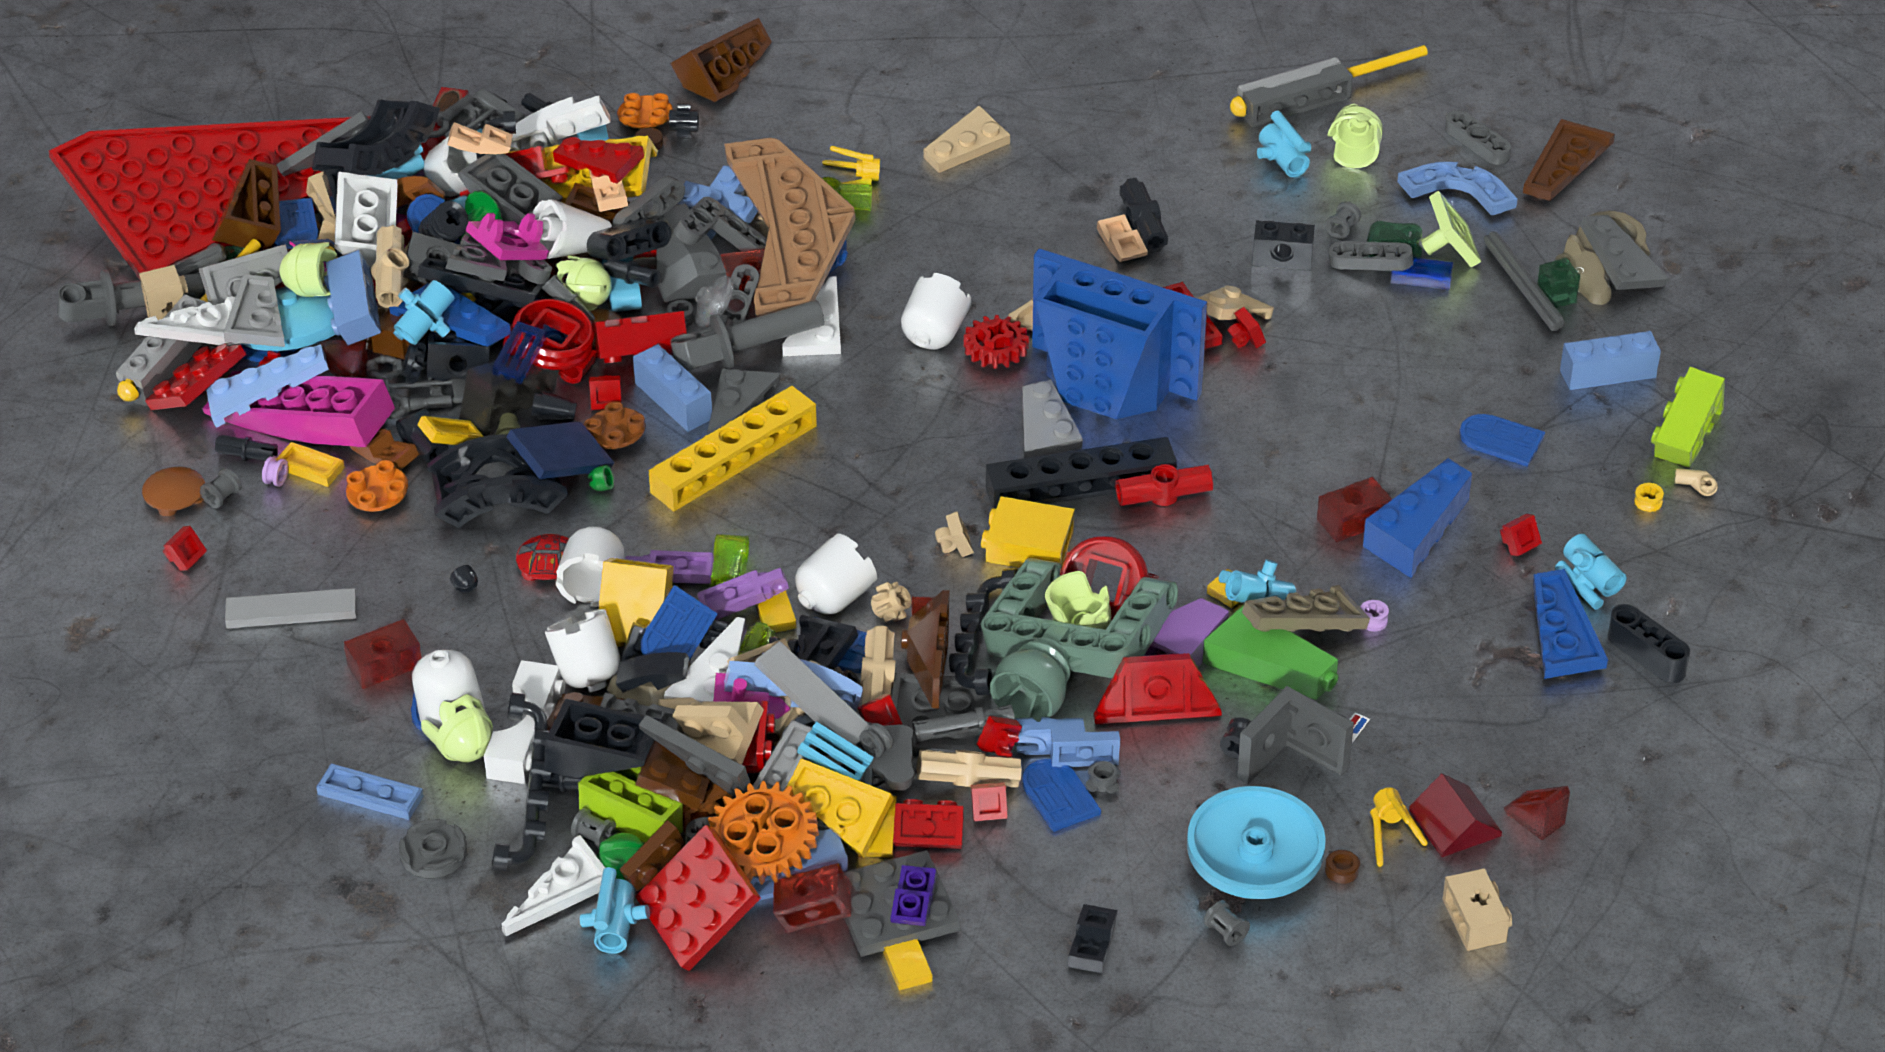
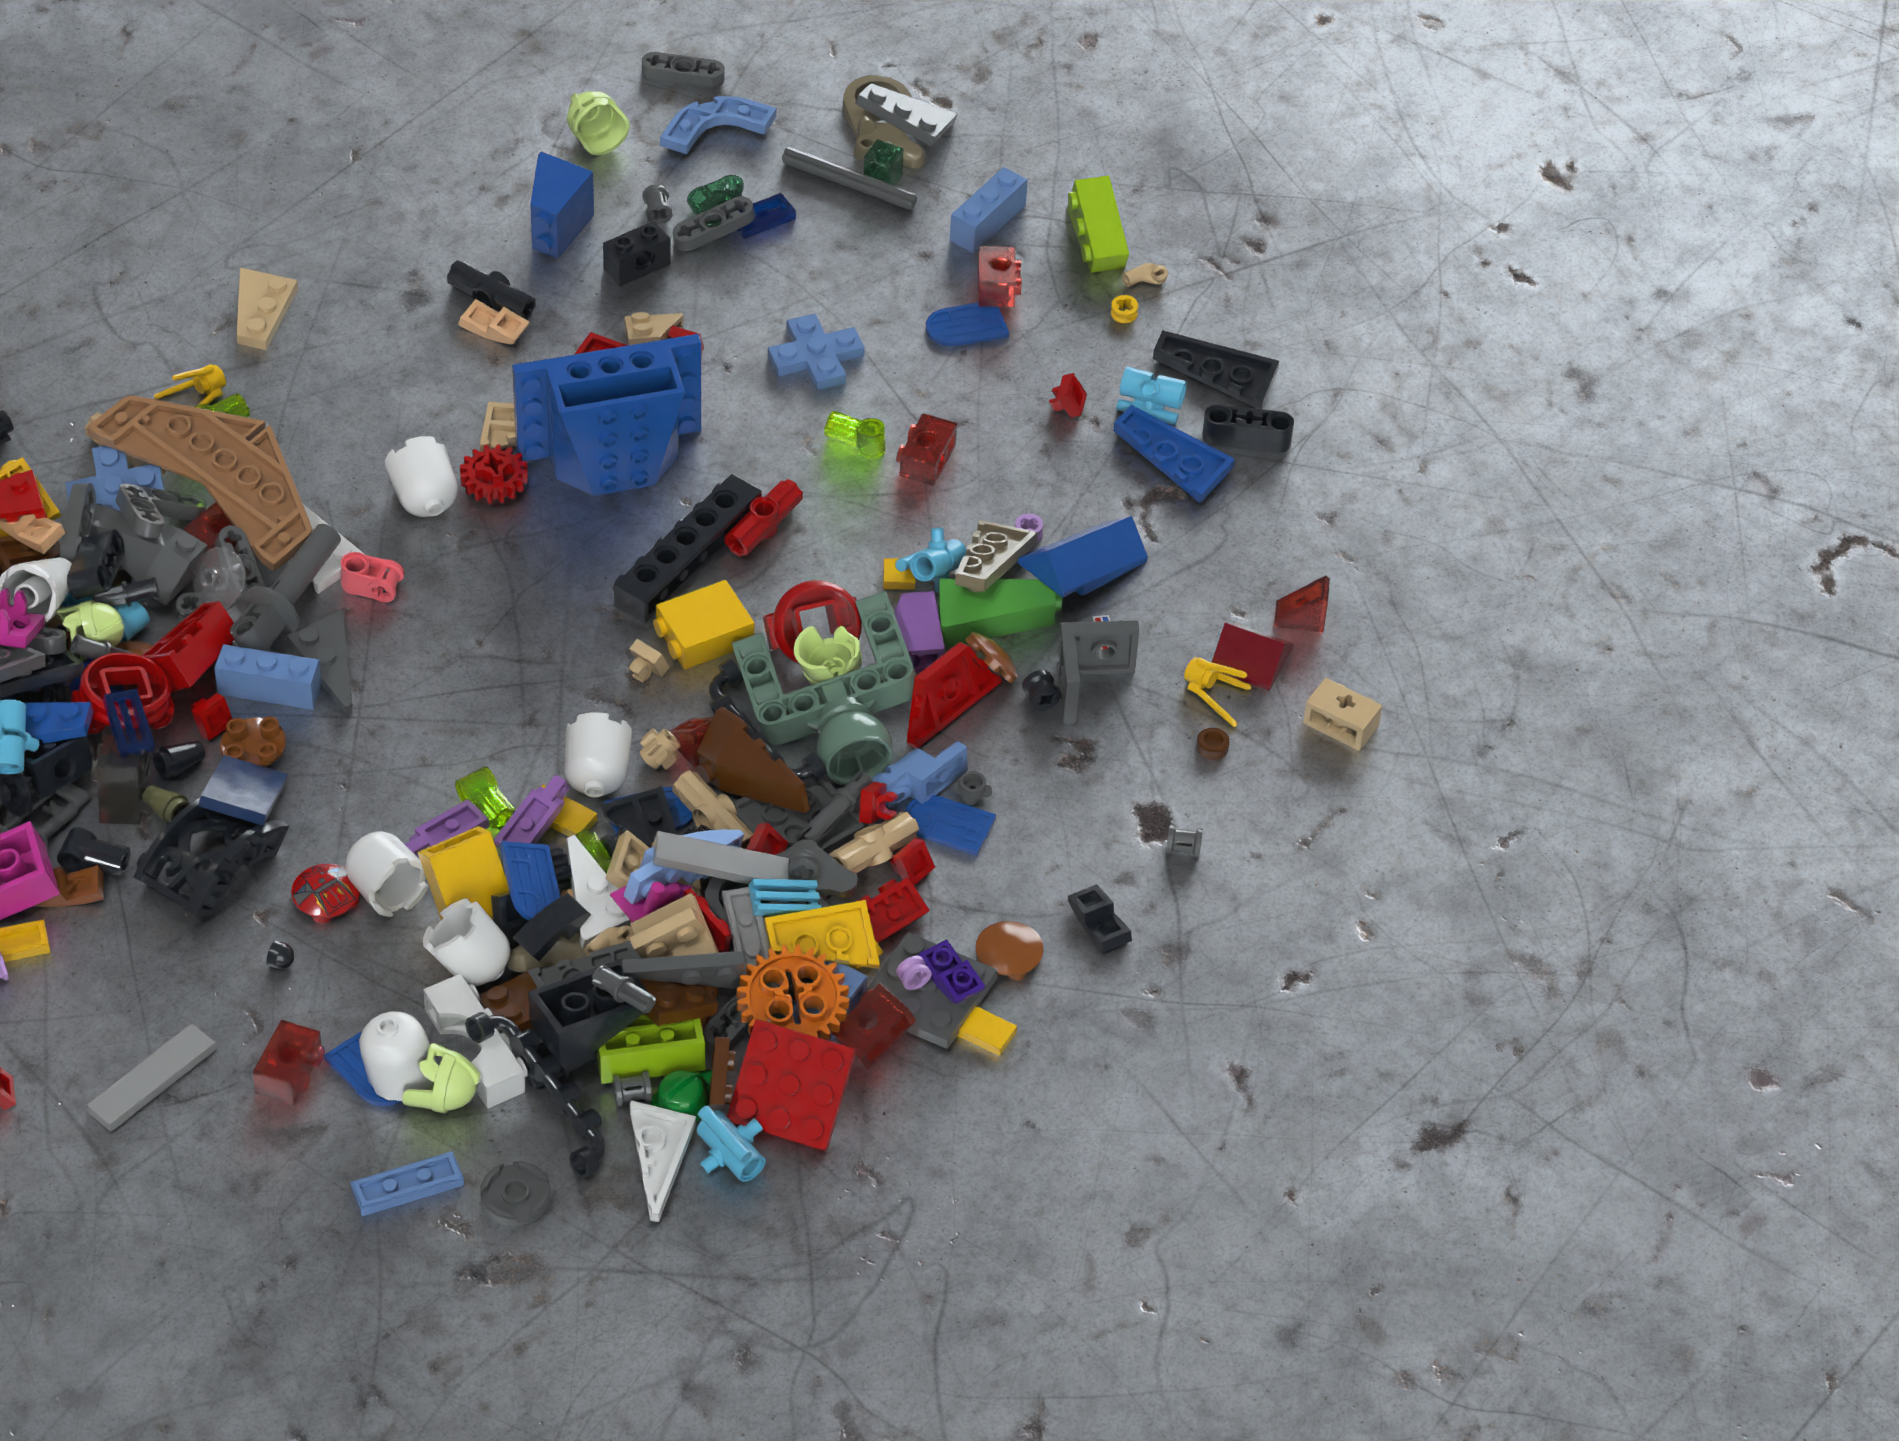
camera: 45 degrees left, 5 degrees up
orange dish [346,460,408,512] -> none
yellow tile [417,416,484,445] -> none
green hinge [588,465,614,491] -> none
yellow brick [648,386,817,512] -> none
light grey wing [1022,379,1083,458] -> none
medium azure dish [1187,786,1326,899] -> none
dark grey piece [1230,45,1428,127] -> none
medium azure pin [1257,111,1311,178] -> none
blue wedge [1363,458,1472,578] -> none
yellowish green tile [1420,191,1481,268] -> none
reddish brown wing [1523,119,1615,201] -> none
none -> coral piece [341,552,405,603]
none -> blue slope [530,151,594,259]
none -> dark grey axle [592,965,656,1013]
none -> medium blue plate [768,313,865,390]
none -> clear neon green piece [824,411,886,459]
none -> lavender bush [896,956,931,990]
none -> dark orange dish [965,632,1019,684]
none -> dark orange dish [975,921,1044,981]
none -> clear red brick [978,246,1022,307]
none -> blue slope [1017,516,1148,598]
none -> black wing [1153,330,1279,409]

